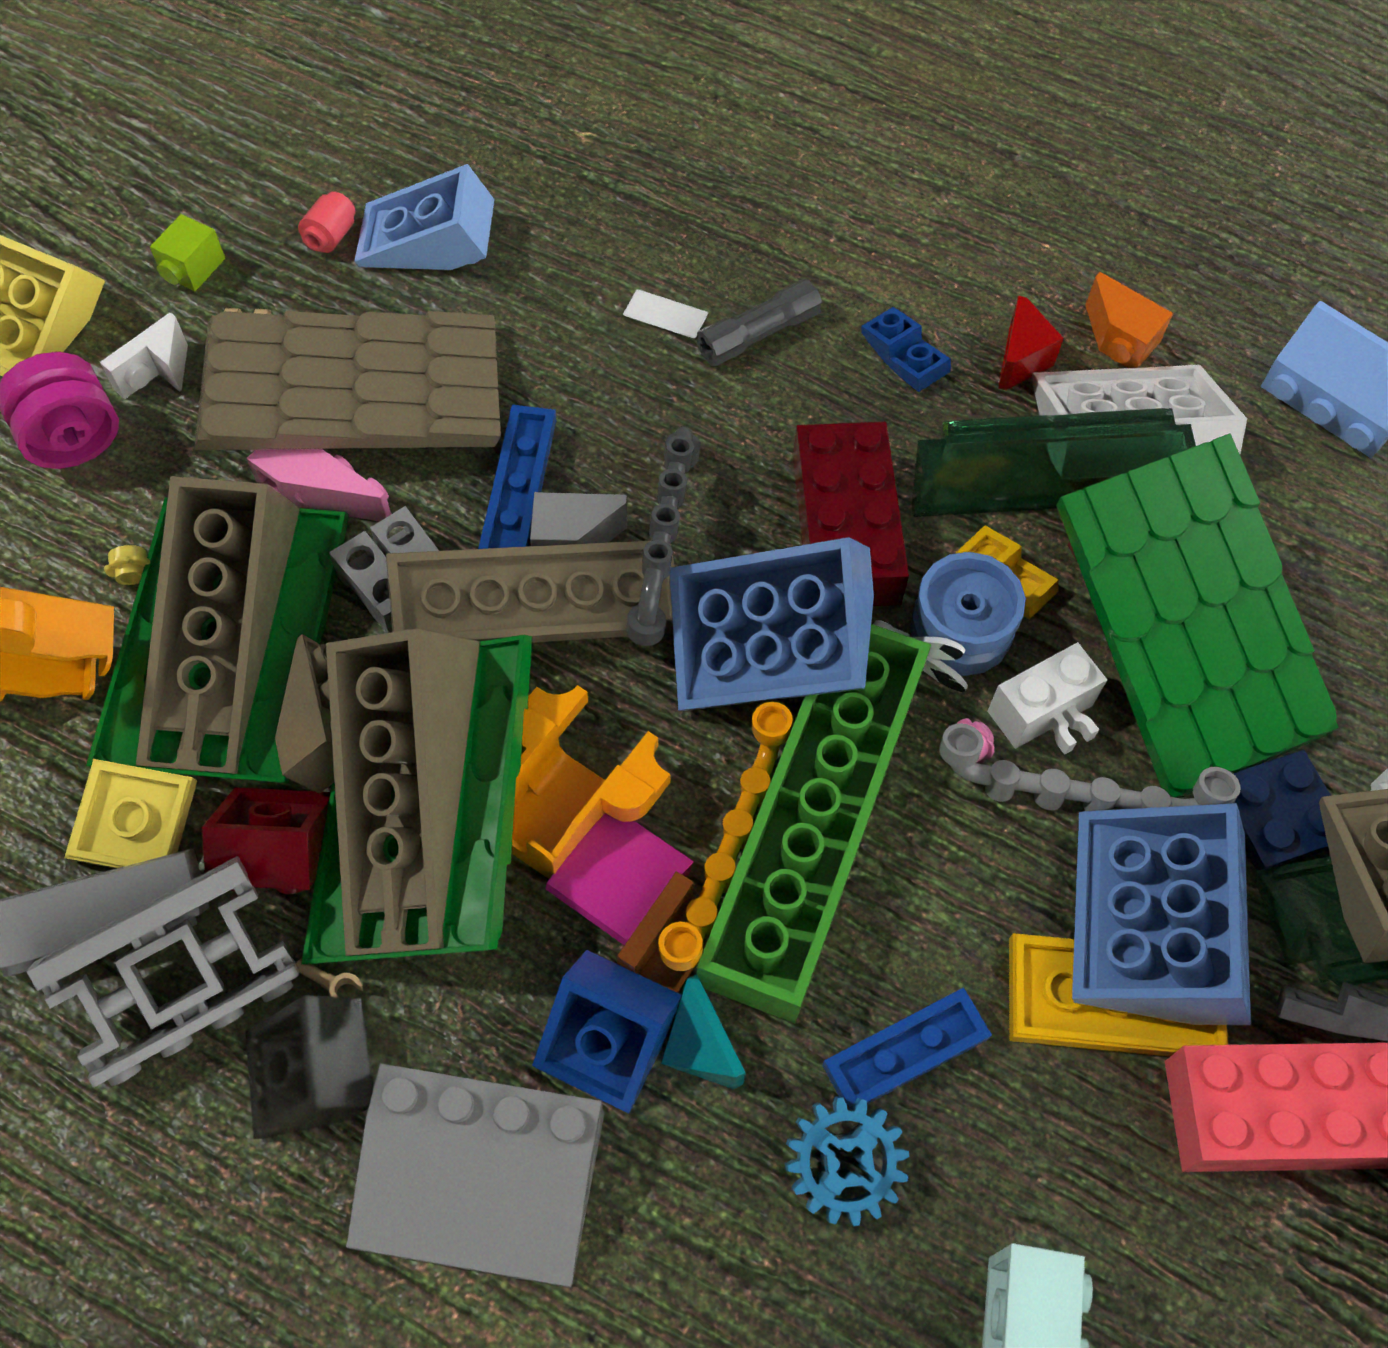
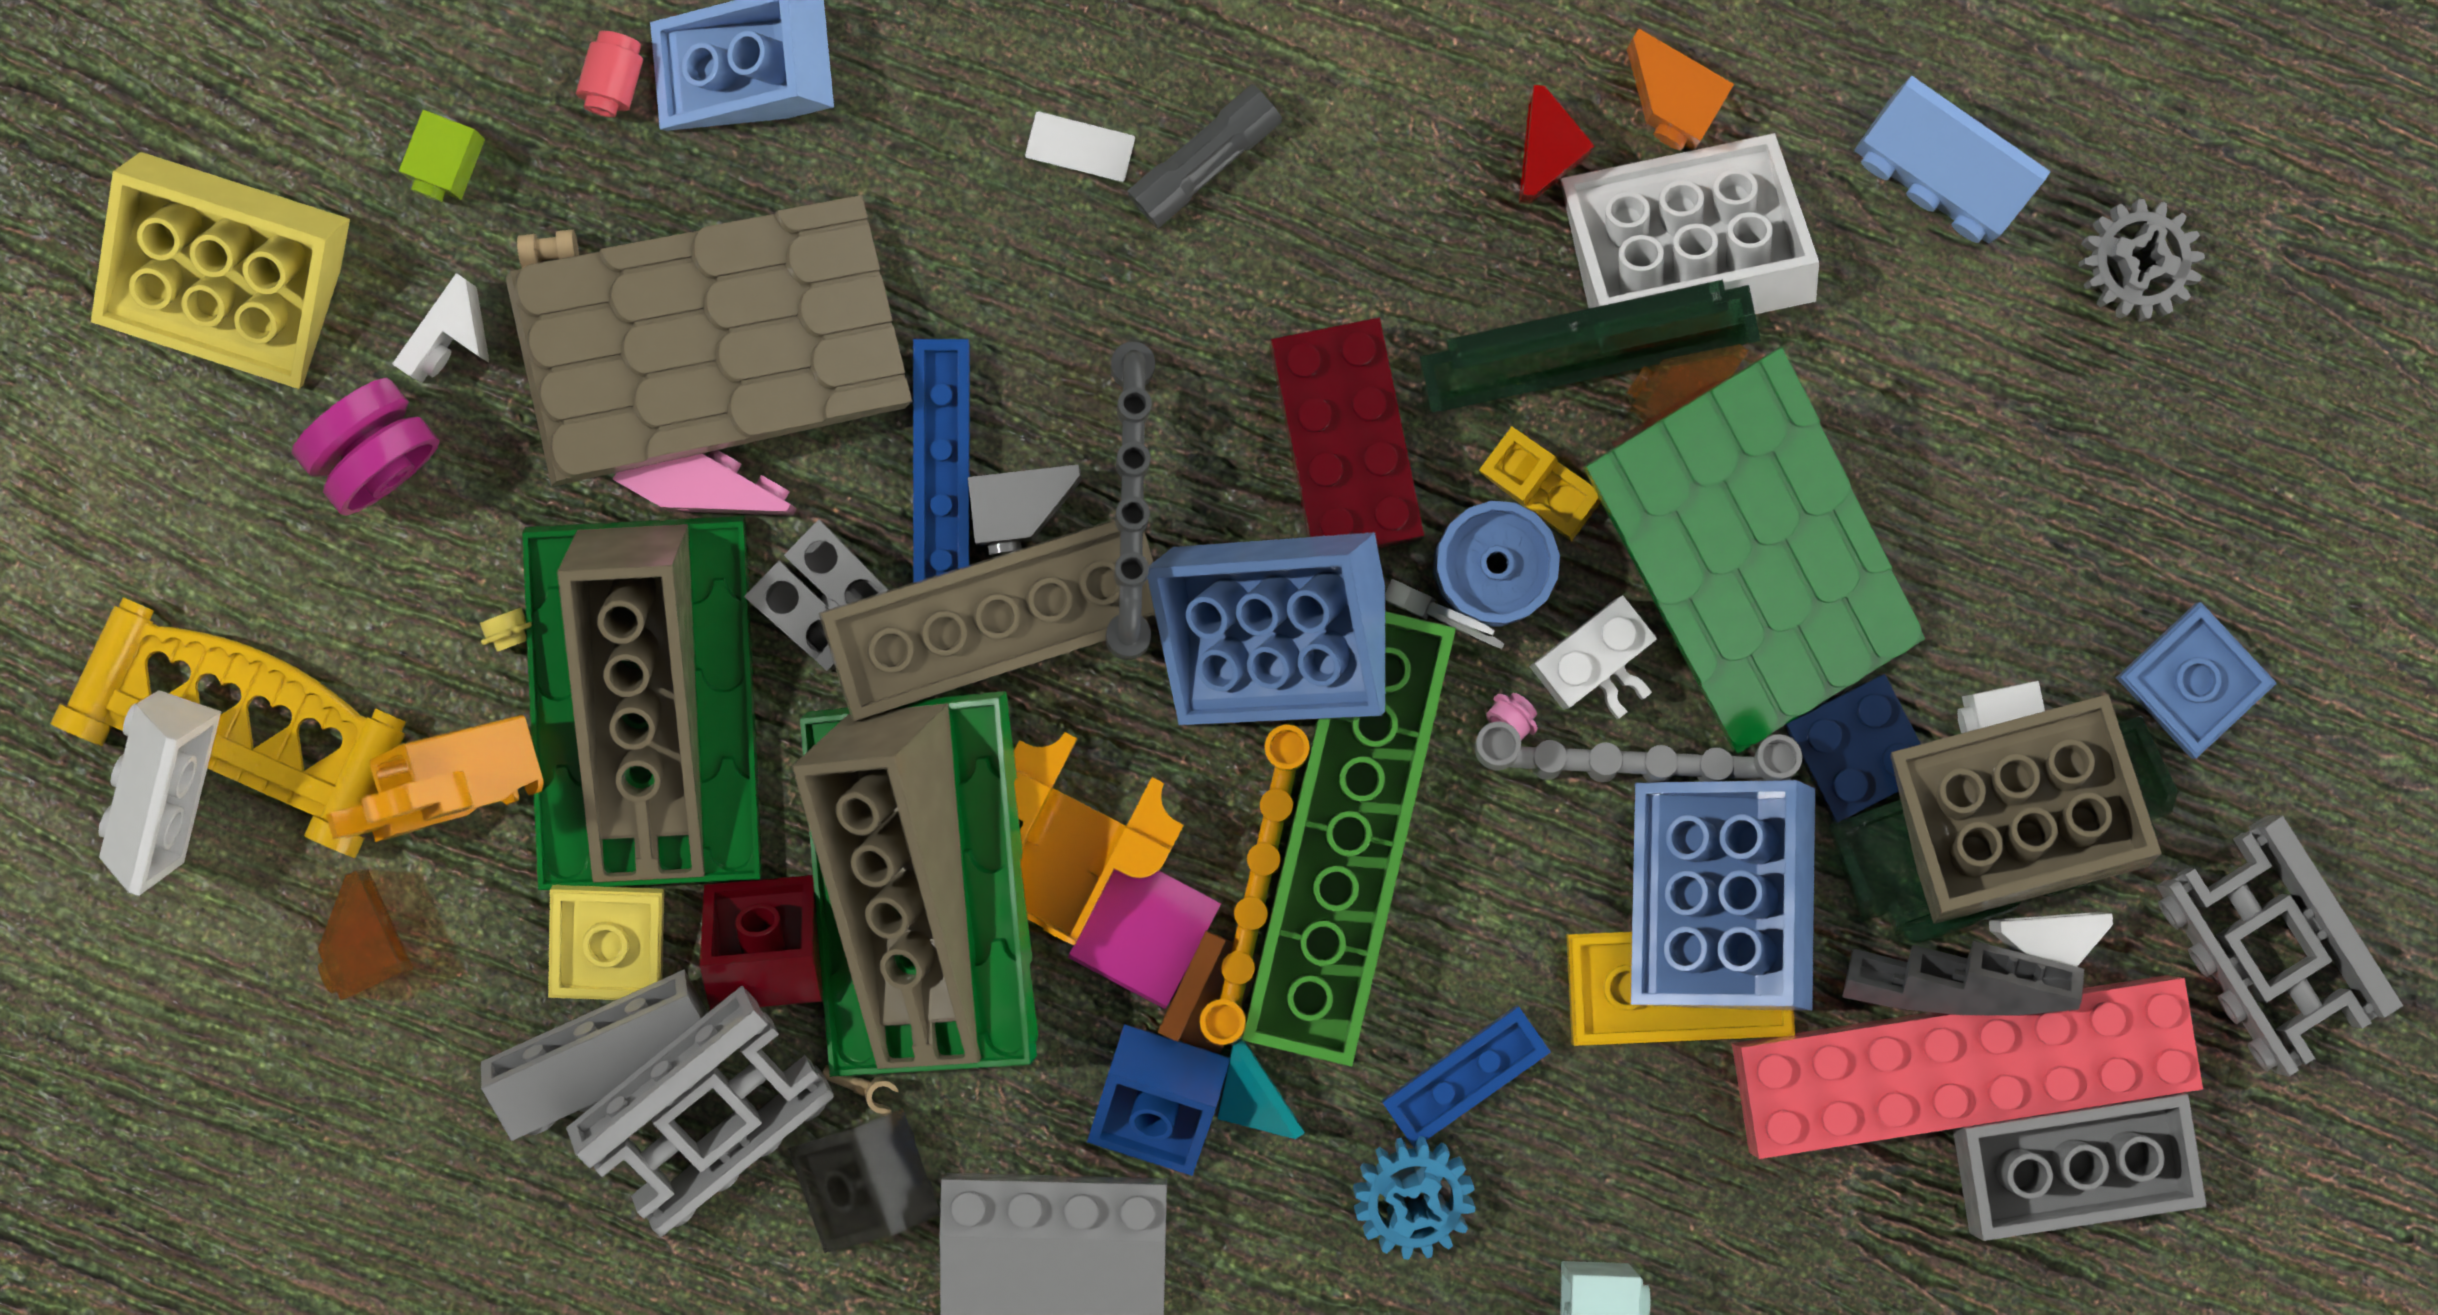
camera: 10 degrees left, 25 degrees up
dark tan slope [275,634,335,794] -> none
blue slope [861,307,951,392] -> none

